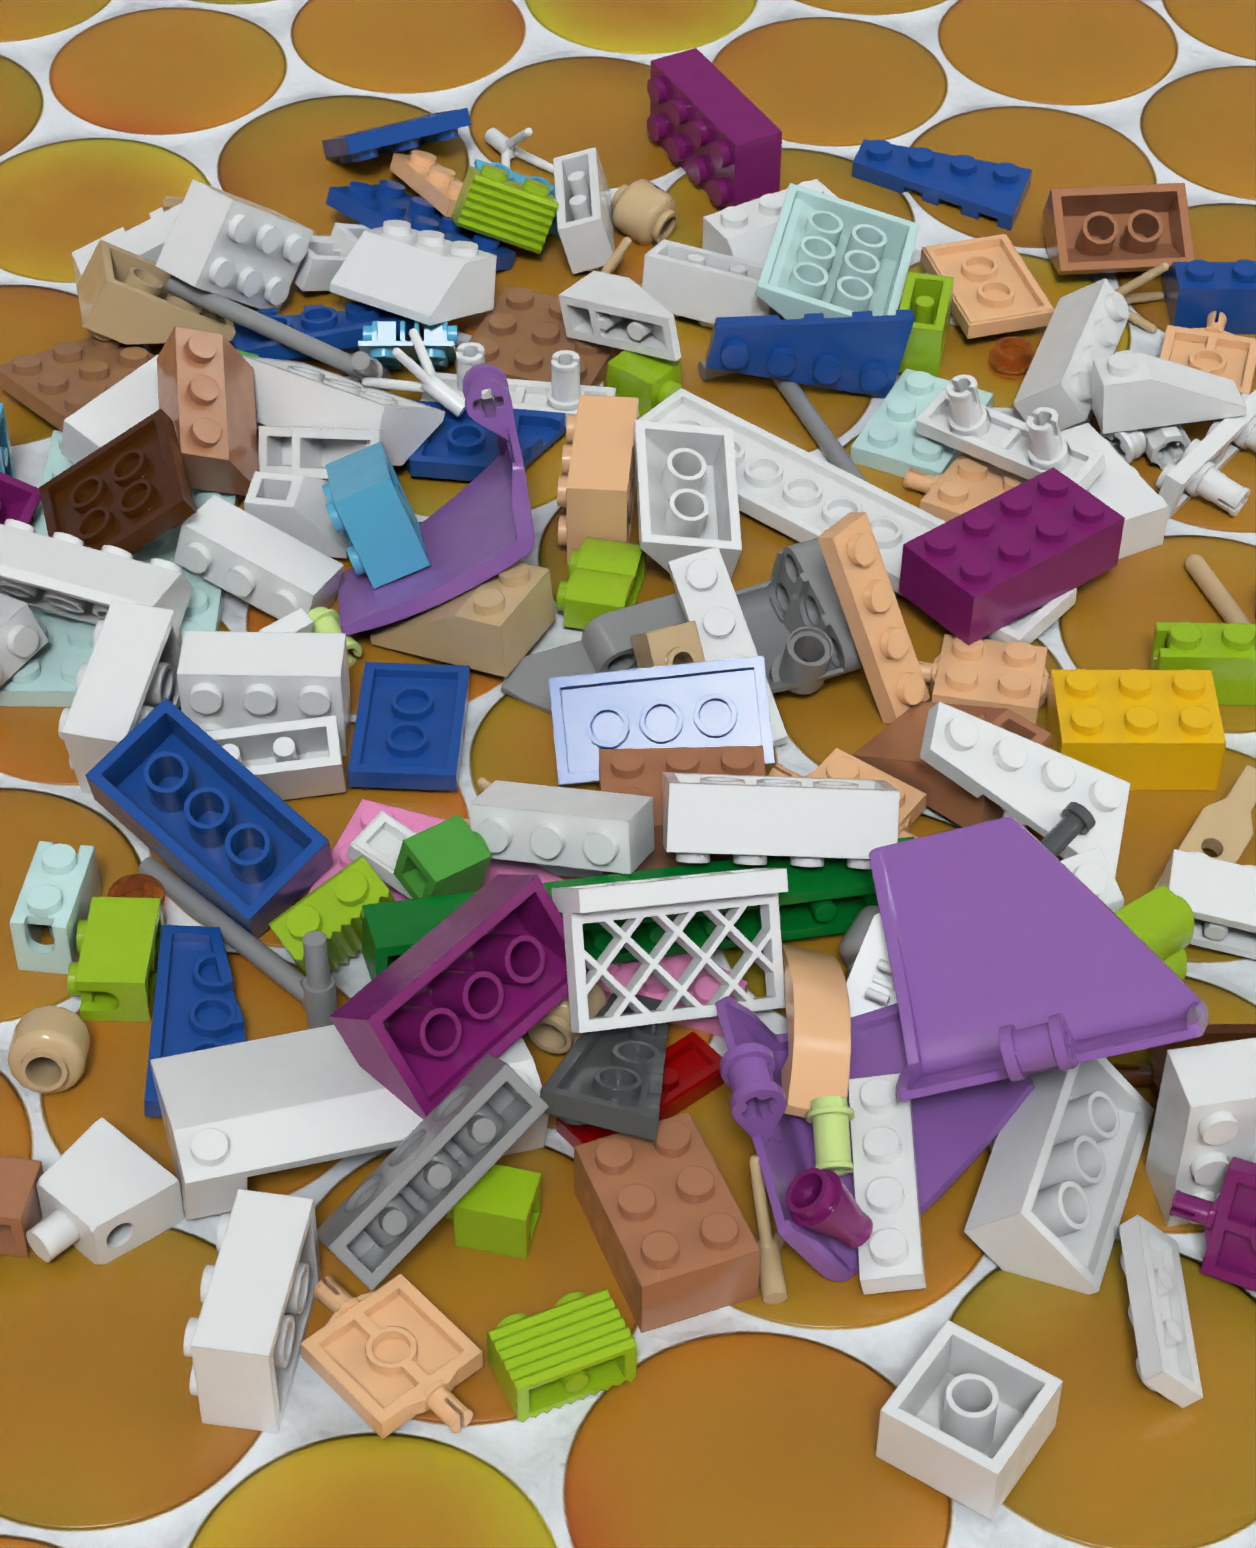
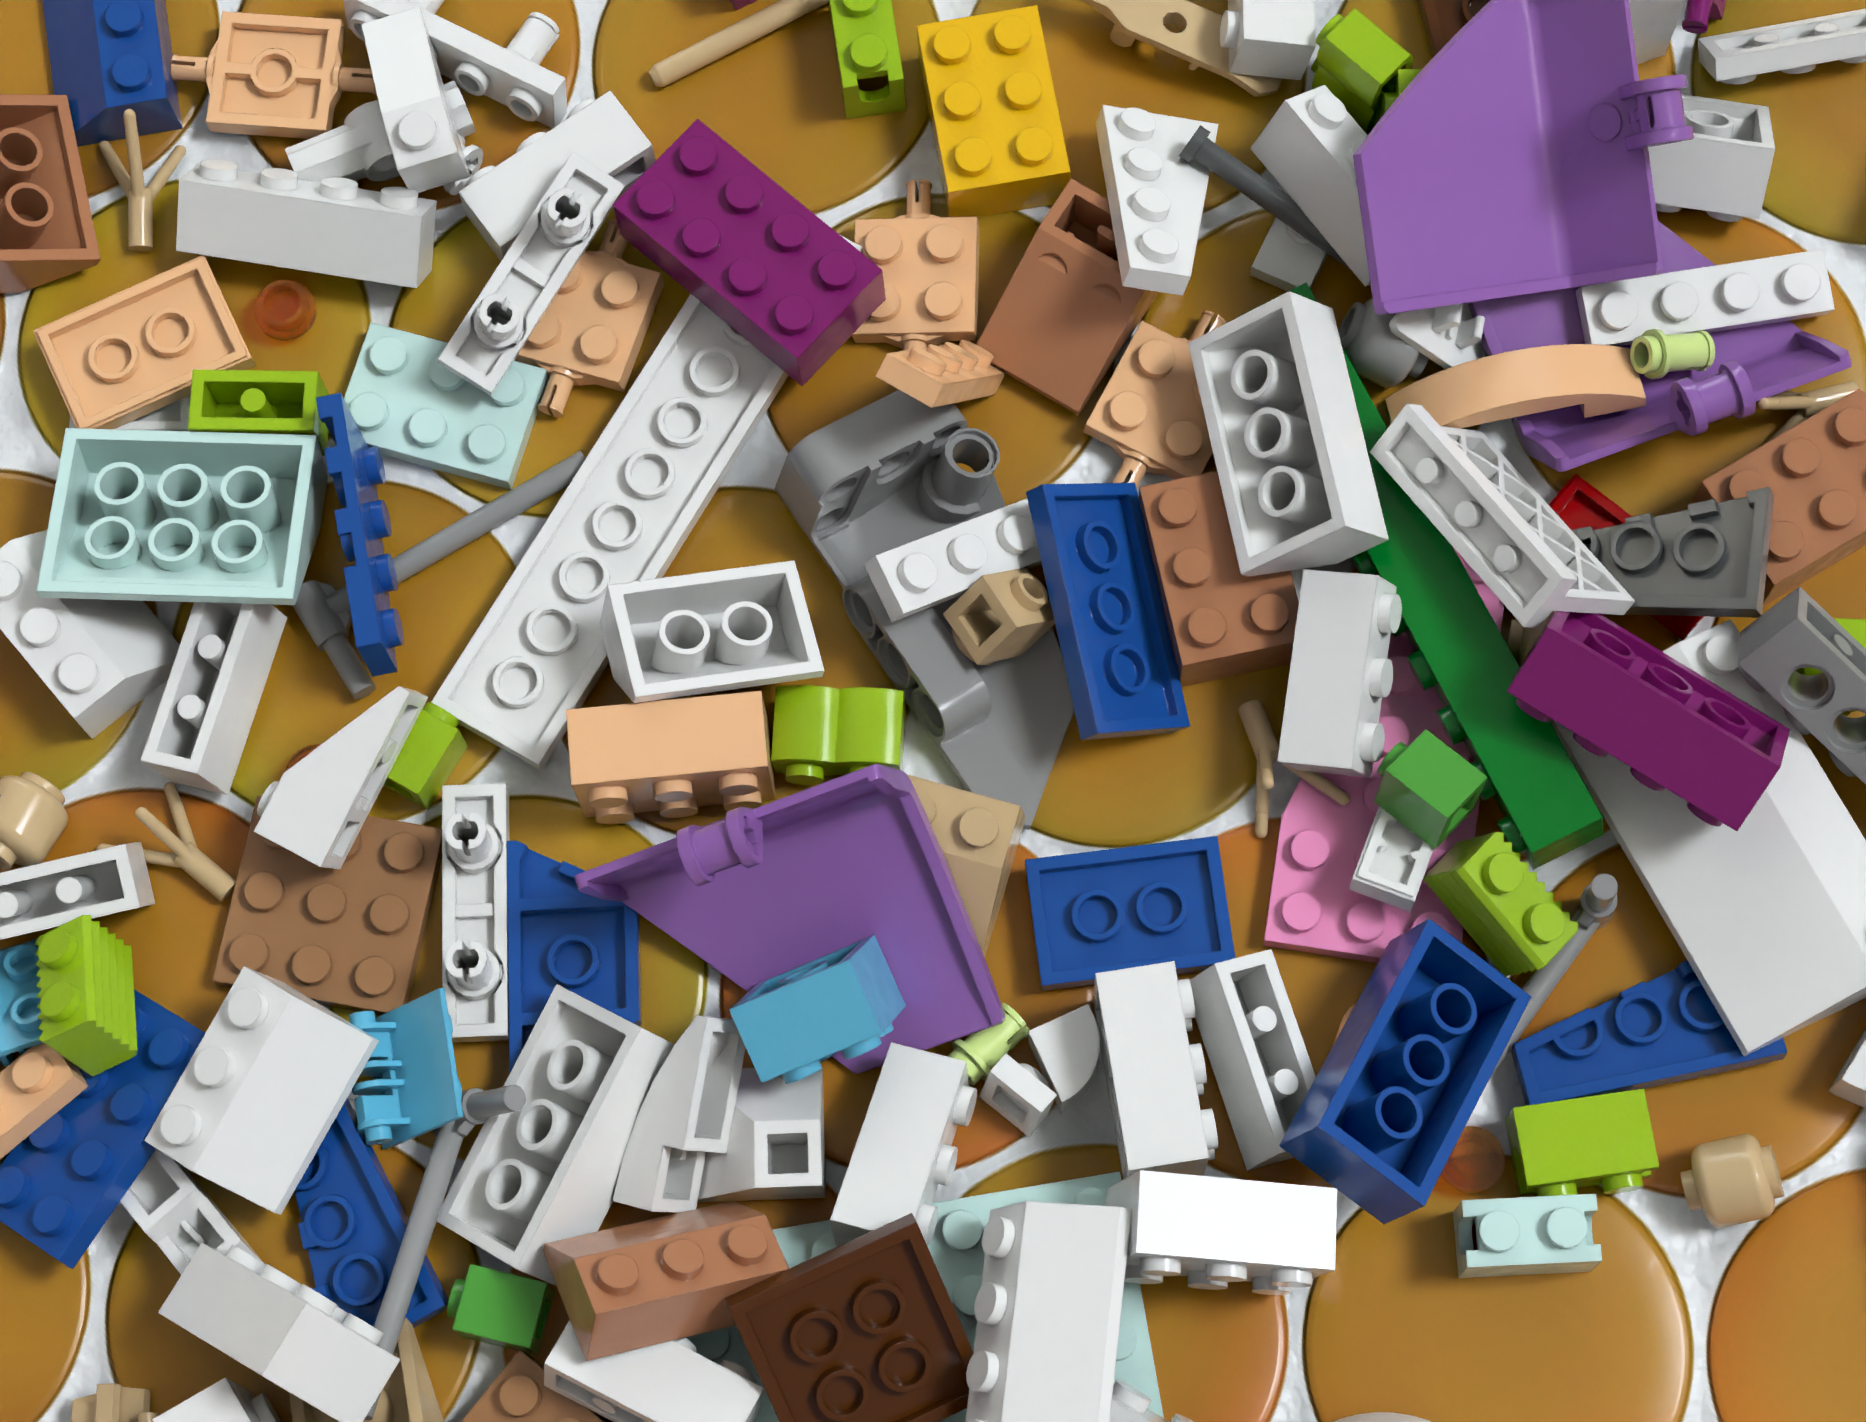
camera: 95 degrees left, 30 degrees up
white plant [362,328,466,417] -> none
magenta cone [786,1168,873,1249] -> none

